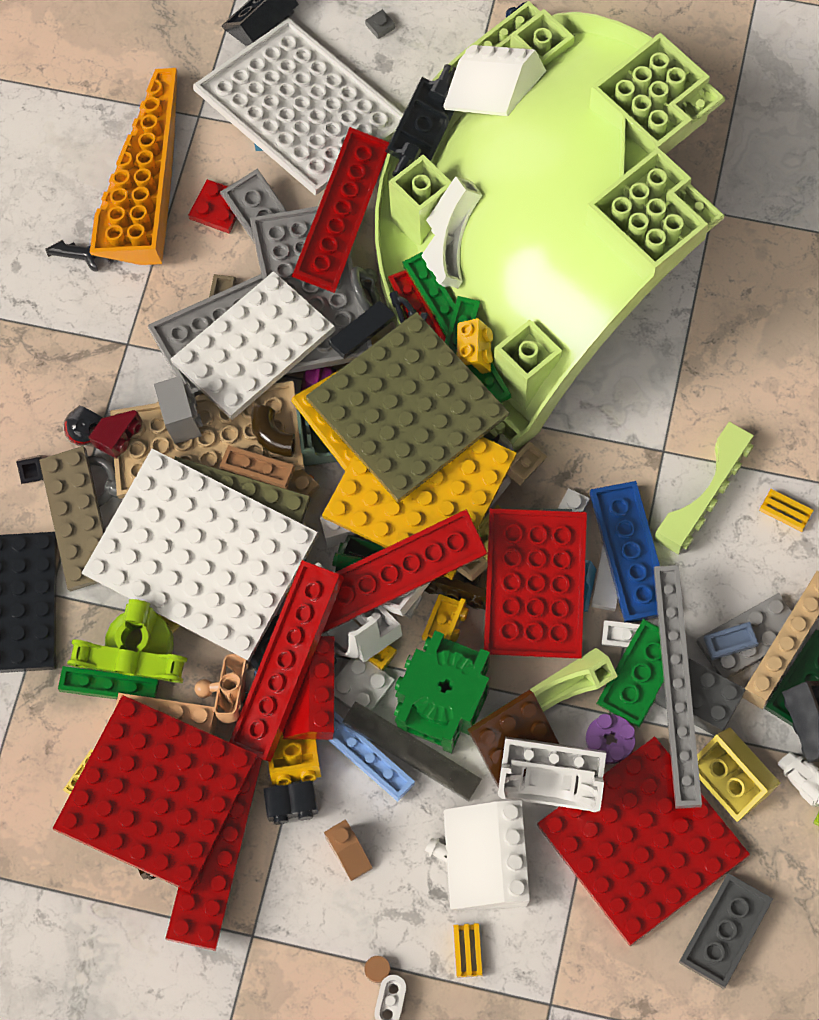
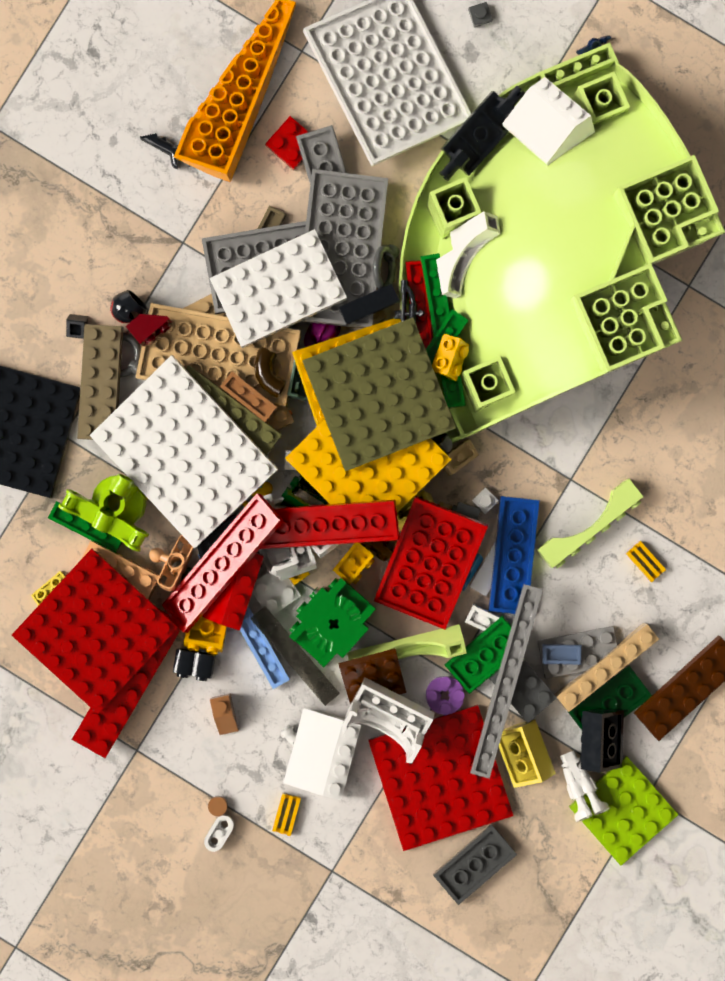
camera: 20 degrees right, 20 degrees up
light grey brick [154,375,203,444] -> none
red plate [292,127,389,293] -> none

